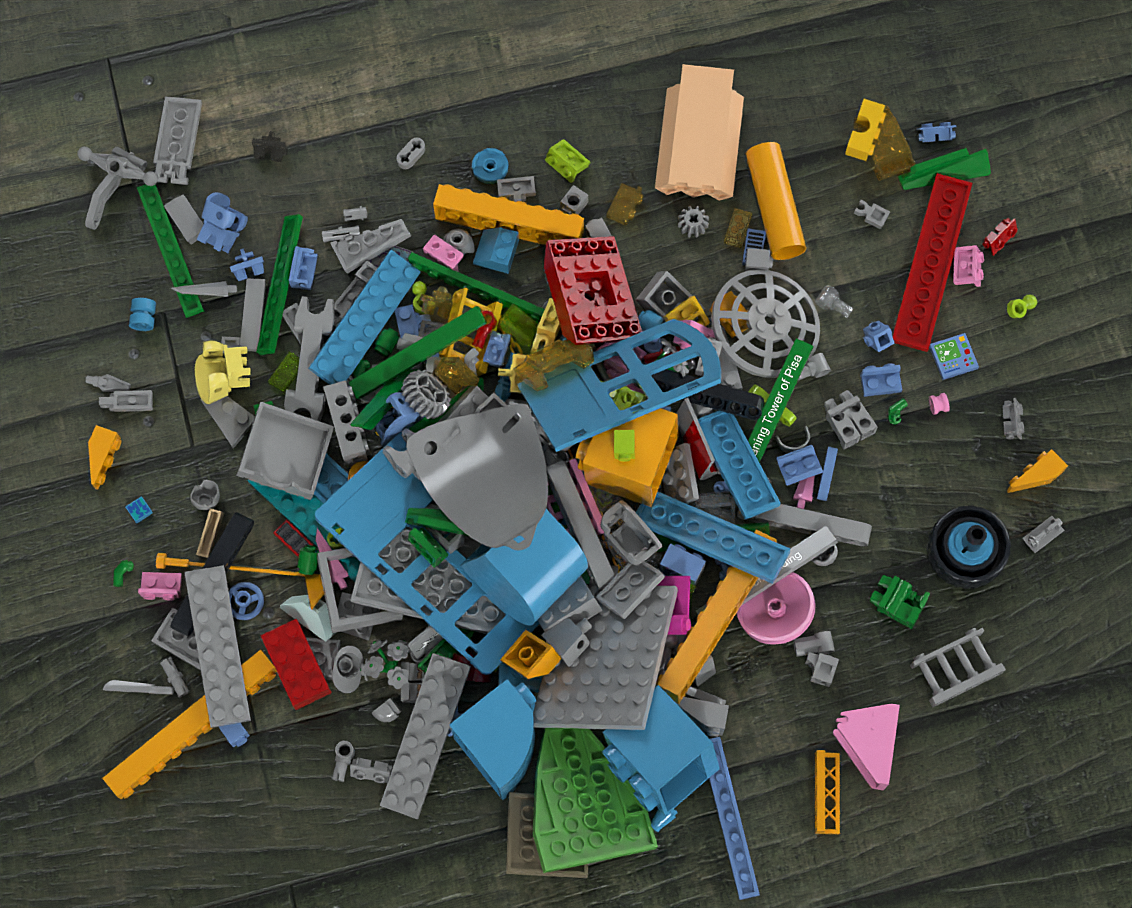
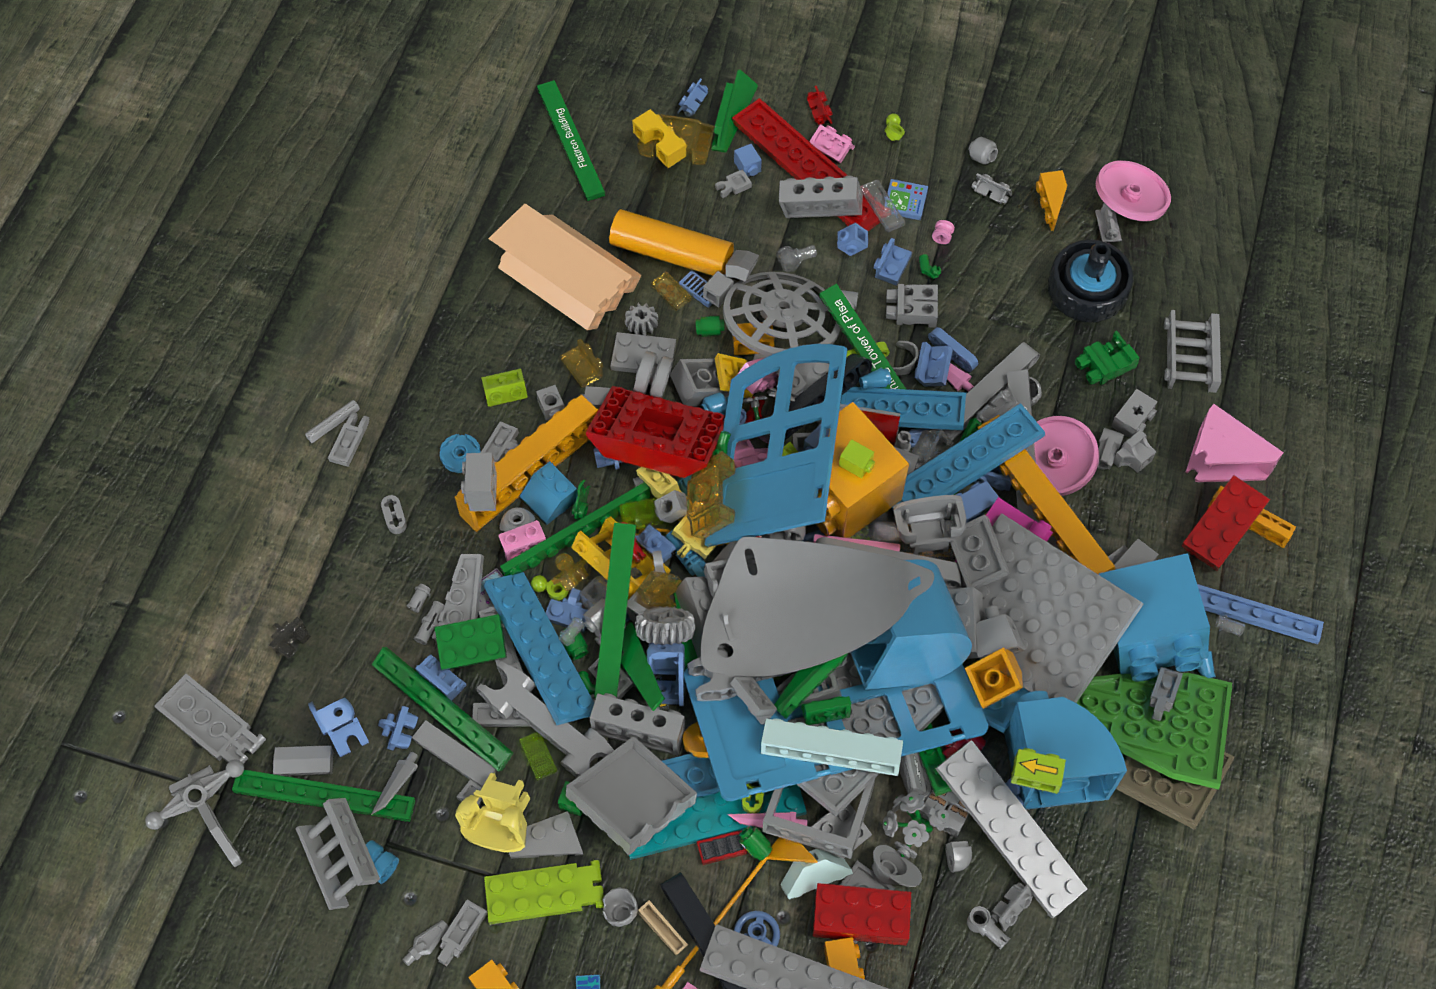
camera: 60 degrees left, 10 degrees down
none -> light grey fence [296,798,380,910]
none -> light grey axle [305,400,360,443]
none -> light grey hinge [328,412,370,467]
none -> green plate [435,614,507,671]
none -> light grey brick [461,453,497,511]
none -> lime hinge [484,860,604,925]
none -> green tile [537,80,605,201]
none -> clear pin [559,617,585,646]
none -> green plate [572,480,591,520]
none -> light grey plate [611,332,676,377]
none -> light grey wheel [633,350,674,398]
none -> light grey brick [654,490,692,523]
none -> green brick [696,315,725,337]
none -> green arm [712,431,731,462]
none -> light grey piece [726,250,759,281]
none -> light grey bracket [730,677,777,724]
none -> medium blue brick [734,144,762,177]
none -> light aqua brick [761,719,903,776]
none -> light grey brick [779,176,863,218]
none -> dark azure cone [859,368,891,389]
none -> clear tile [861,179,905,233]
none -> light grey pin [894,431,911,452]
none -> light grey head [969,137,998,165]
none -> light grey hinge [976,388,1018,423]
none -> lime brick [1011,748,1066,794]
none -> bright pink dish [1096,161,1171,221]
none -> light grey brick [1111,389,1157,438]
none -> light grey hinge [1150,667,1183,721]
none -> red brick [1181,475,1270,571]
none -> clear pin [1215,615,1245,637]

